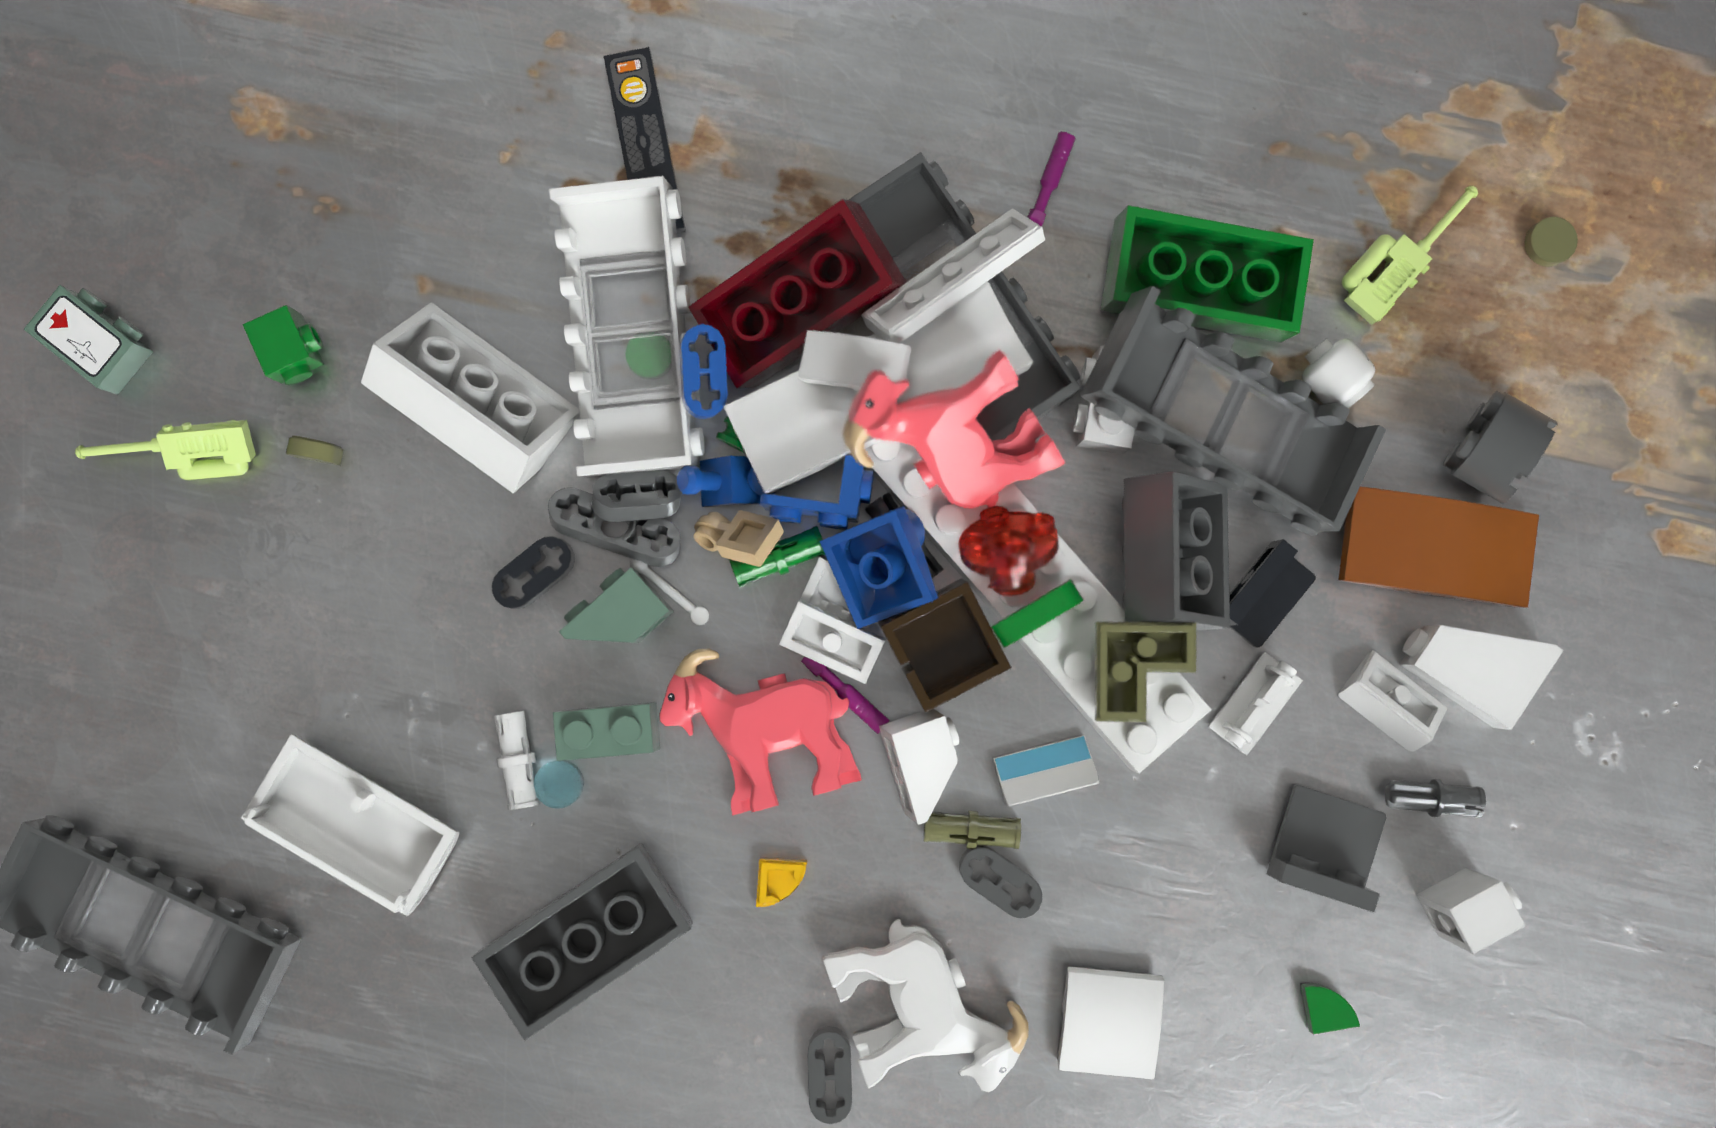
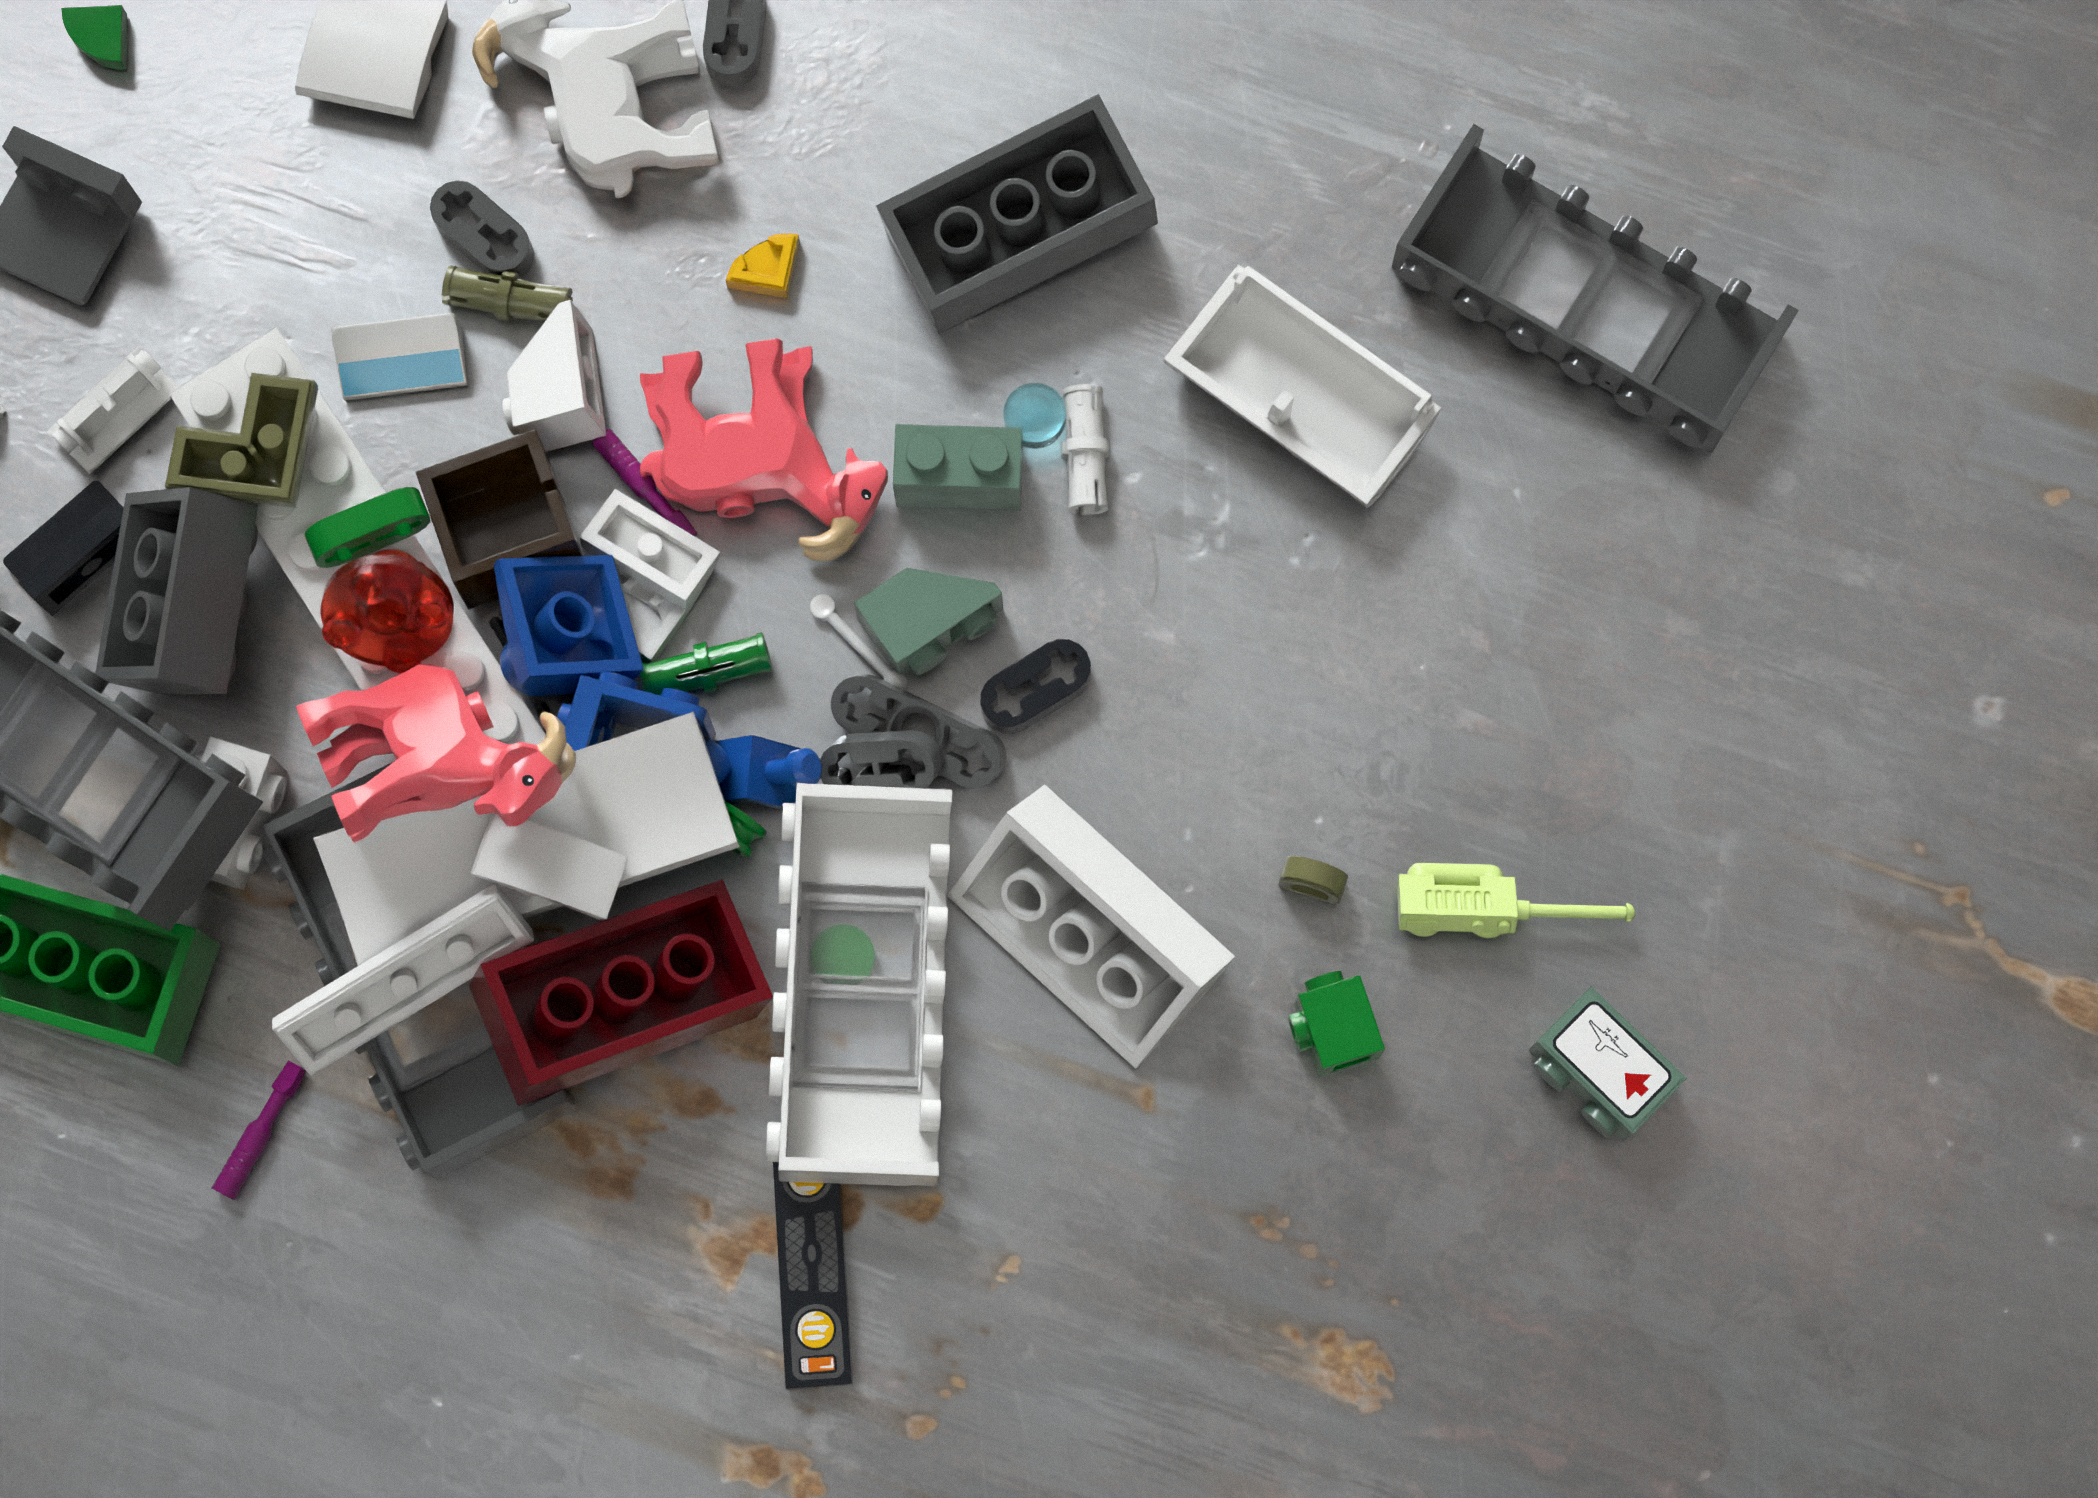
camera: 170 degrees left, 10 degrees down
blue beam [679,324,728,419] -> none
tan plate [693,510,784,567] -> none

